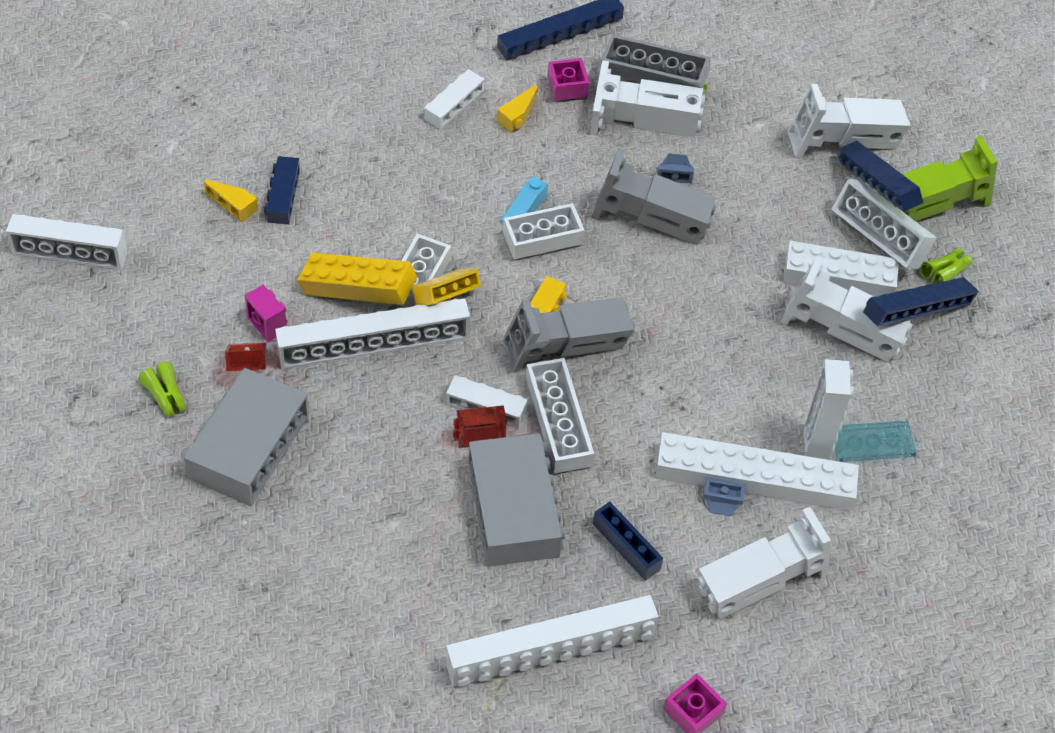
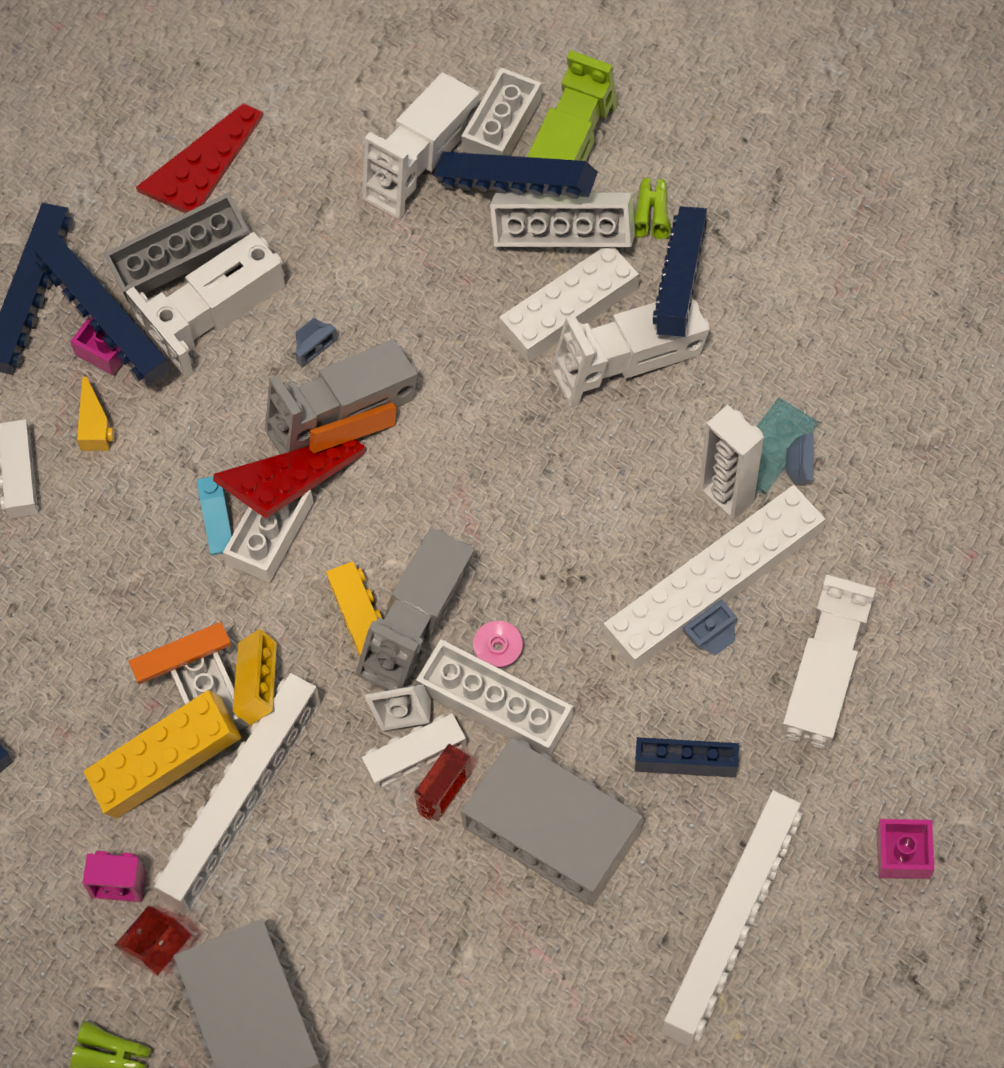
camera: 40 degrees left, 10 degrees up
none -> dark blue brick [34,234,170,387]
none -> orange tile [128,622,232,685]
none -> red wing [136,103,263,213]
none -> red wing [213,439,365,519]
none -> orange tile [309,402,397,453]
none -> white slope [365,684,431,731]
none -> white brick [462,68,542,156]
none -> bright pink dish [473,621,523,668]
none -> sand blue slope [786,433,813,486]

